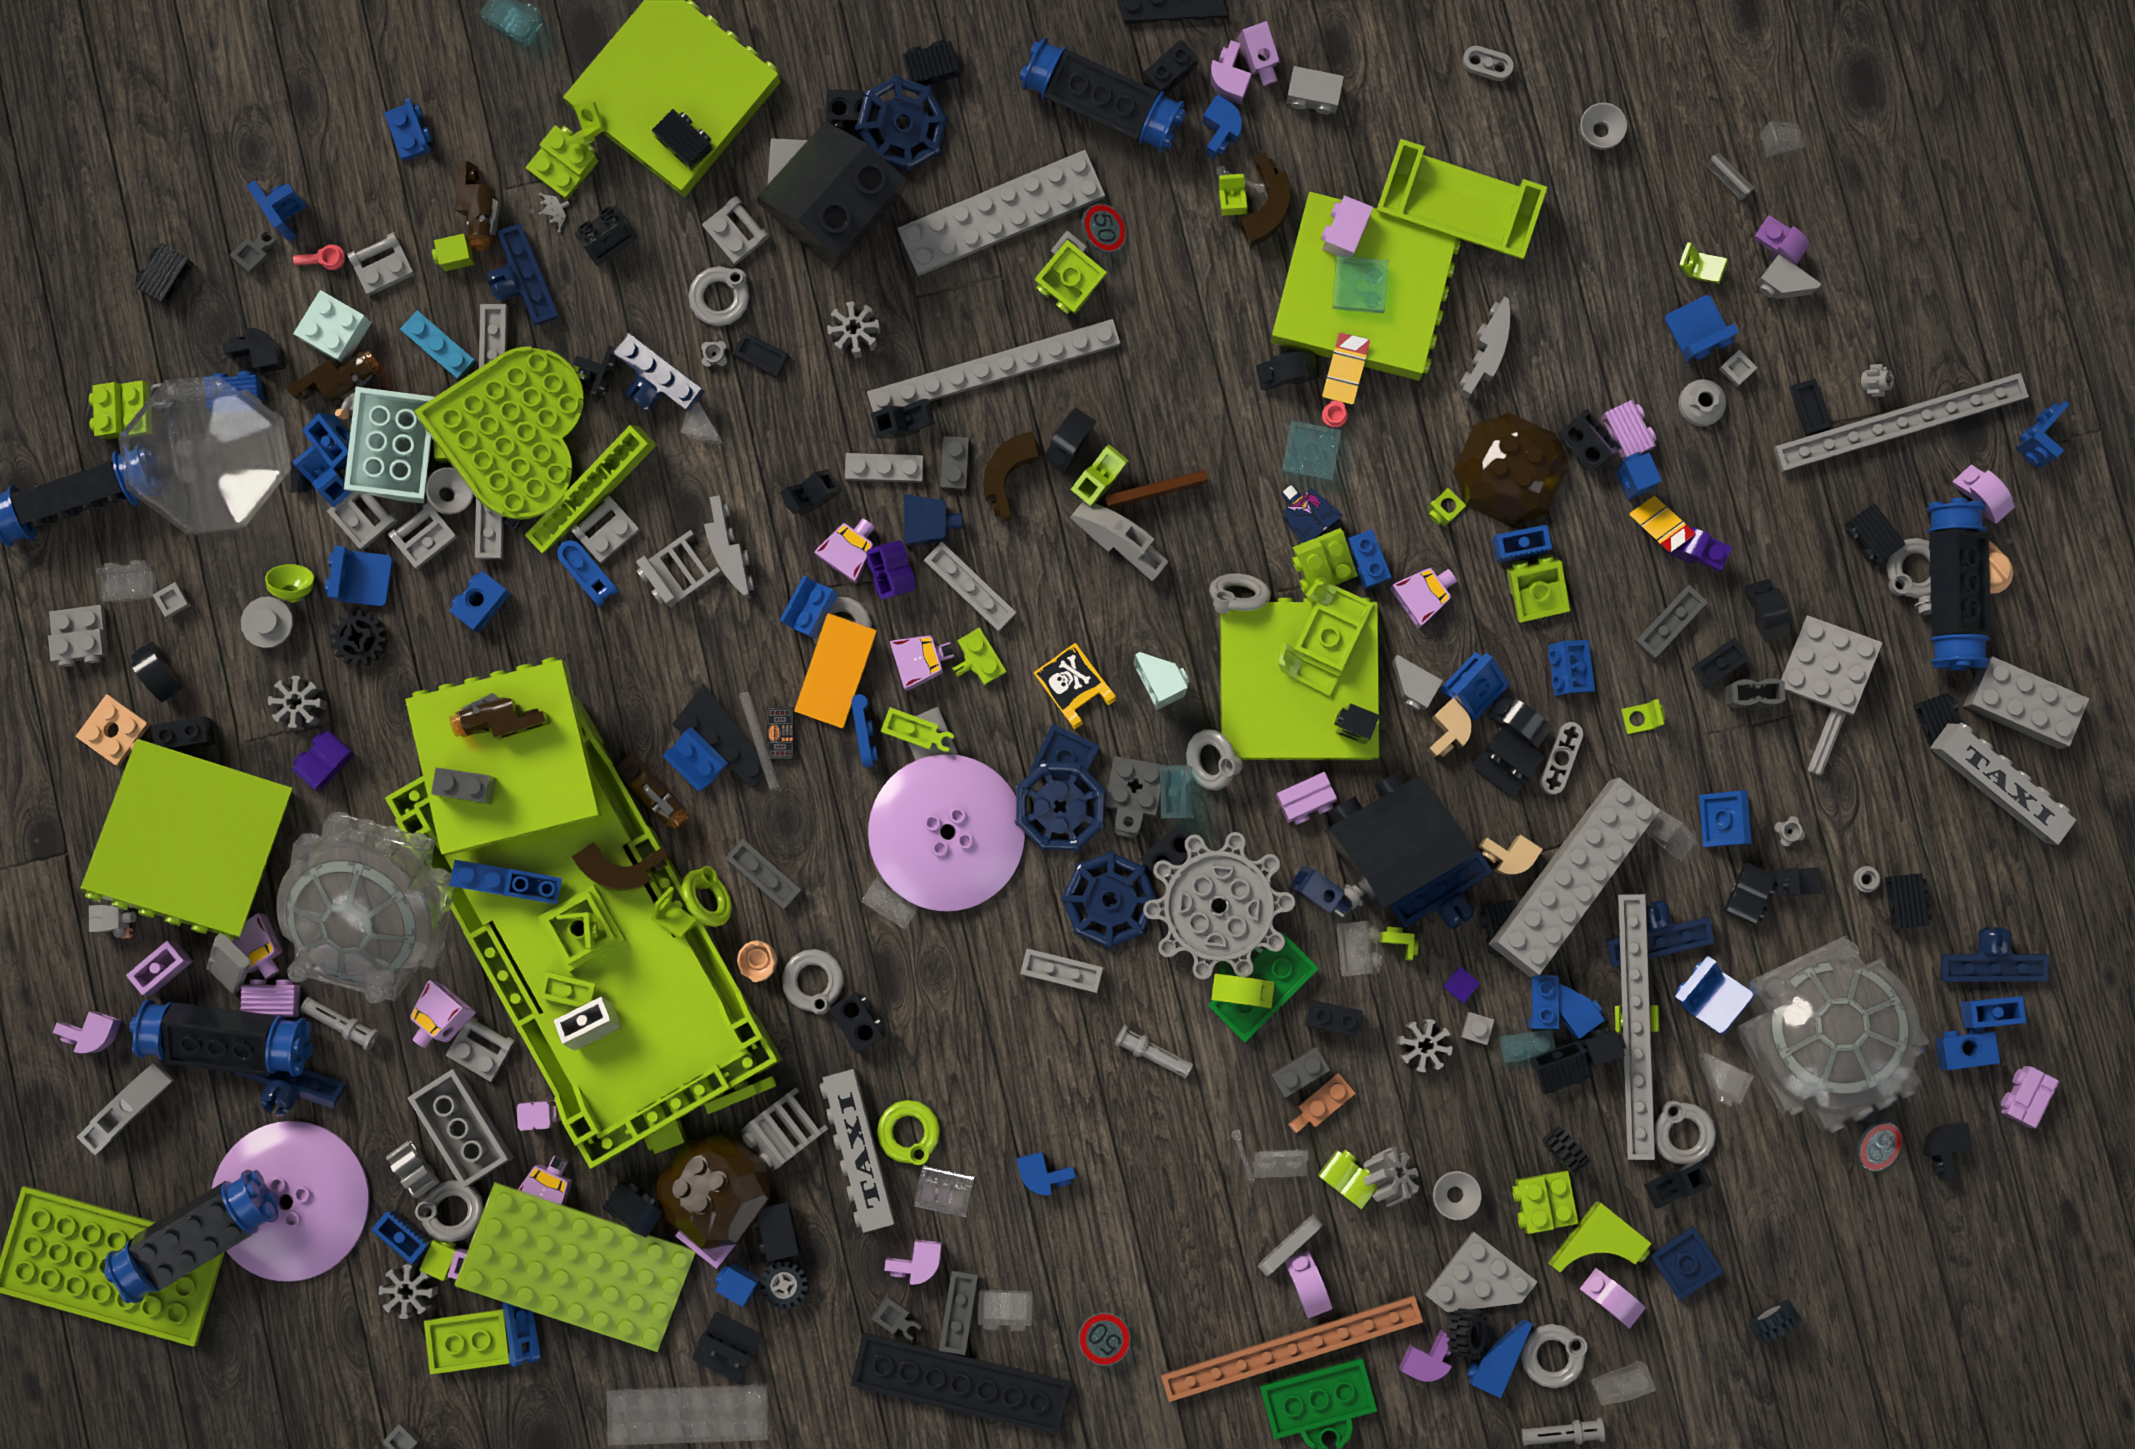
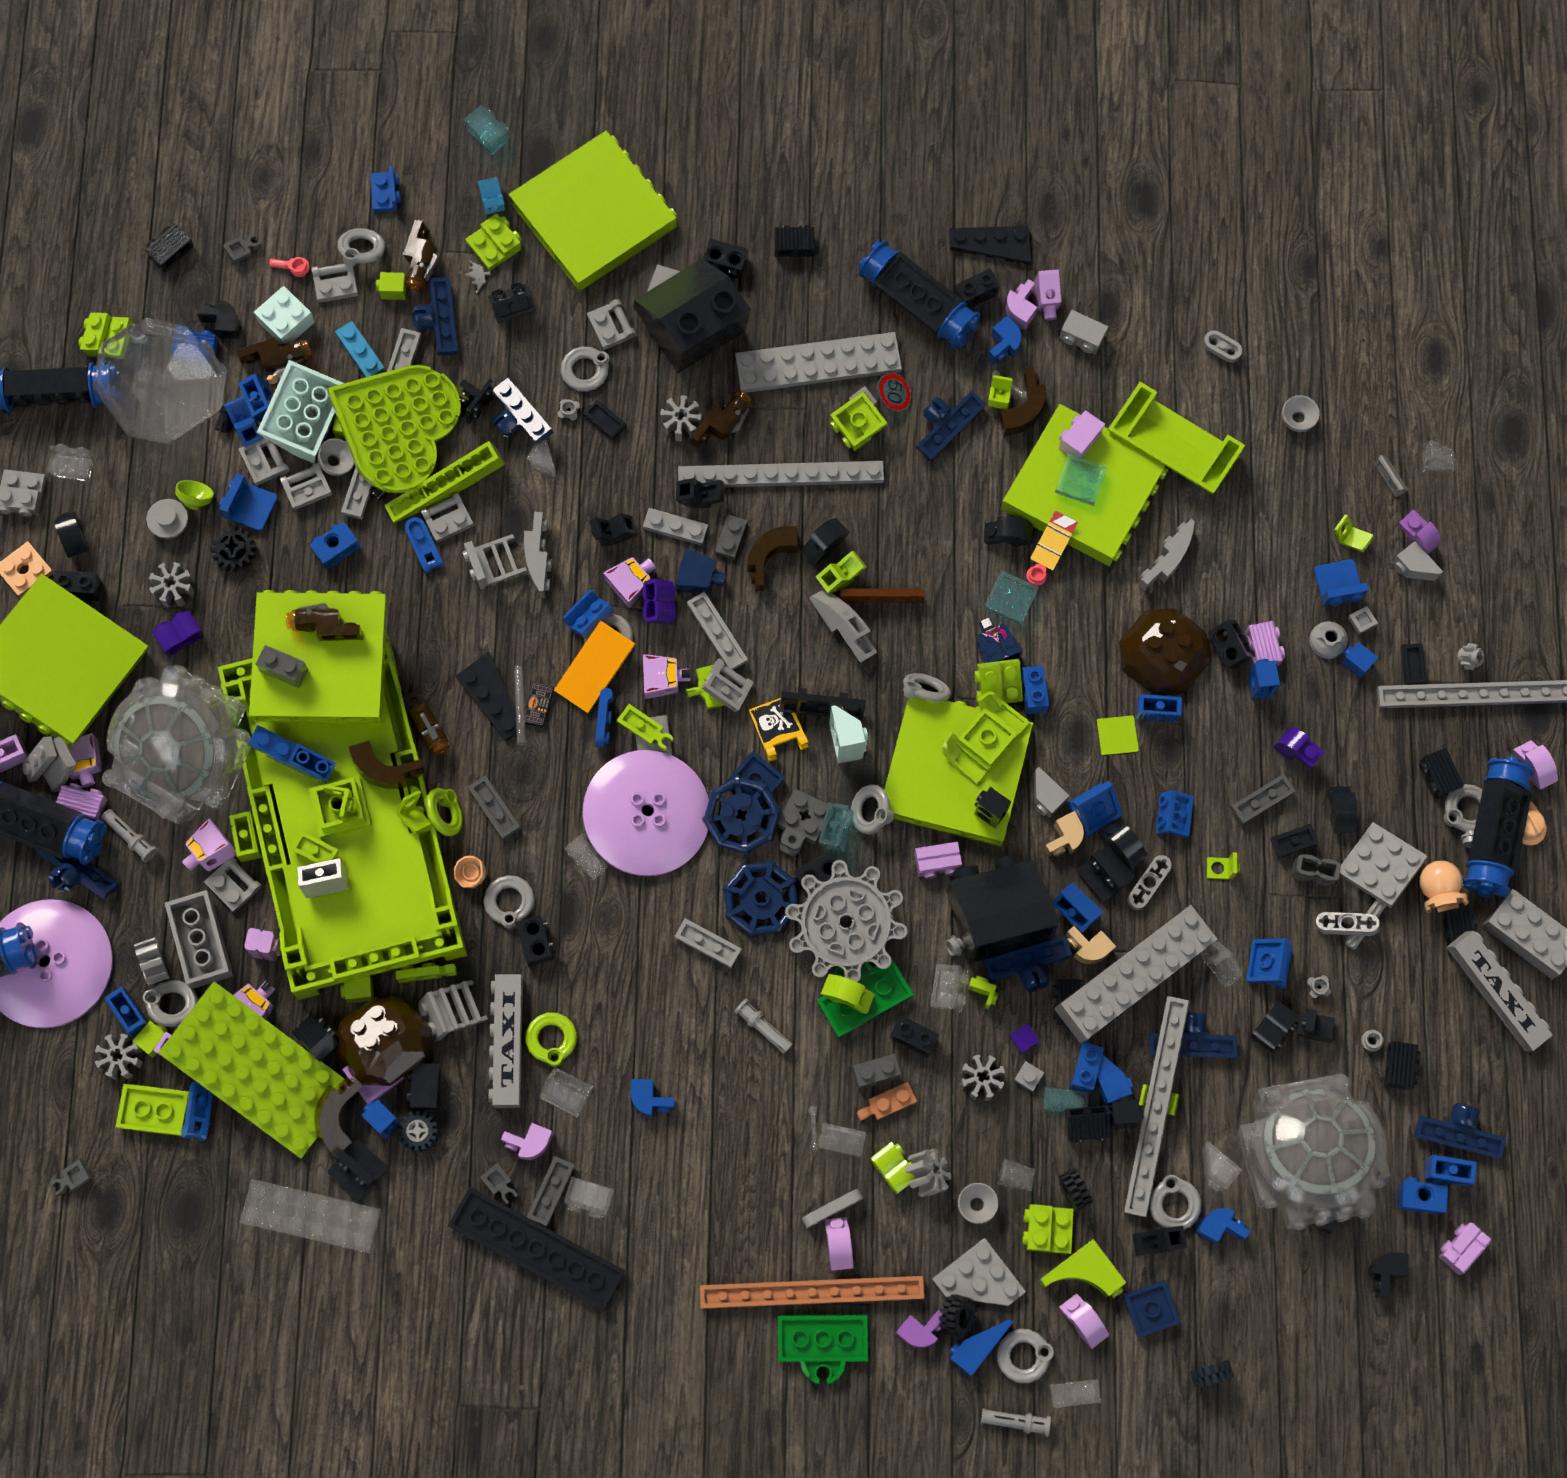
camera: 10 degrees right, 10 degrees down
light grey plate [153,582,191,618] -> none
blue bracket [247,181,307,242] -> none
lime bracket [565,101,605,145] -> none
black brick [652,109,713,171] -> none
blue bracket [663,727,728,791] -> none
dark blue plate [855,75,948,172] -> none
piece [1078,1312,1131,1366] -> none
dark blue torso [1287,866,1351,917] -> none
lavender torso [1390,568,1457,629] -> none
lime bracket [1426,488,1466,528] -> none
lime plate [1506,555,1570,623] -> none
yellow sticker [1630,496,1695,552] -> none
bracket [1675,956,1754,1034] -> none
piece [1857,1121,1902,1171] -> none
none -> light grey plate [23,736,57,782]
none -> lime brick [229,811,262,862]
none -> dark brown arch [314,1077,363,1157]
none -> light grey piece [337,228,386,267]
none -> dark azure brick [477,177,505,215]
none -> dark brown plate [691,391,752,448]
none -> light grey plate [701,658,753,712]
none -> black hinge [779,688,866,720]
none -> dark blue plate [916,390,986,461]
none -> clear slope [997,1159,1035,1191]
none -> blue brick [1053,882,1103,933]
none -> lime sticker [1097,716,1139,755]
none -> blue brick [1195,1208,1250,1244]
none -> light grey beam [1316,912,1380,936]
none -> blue brick [1341,642,1378,678]
none -> light nougat tile [1419,861,1469,913]

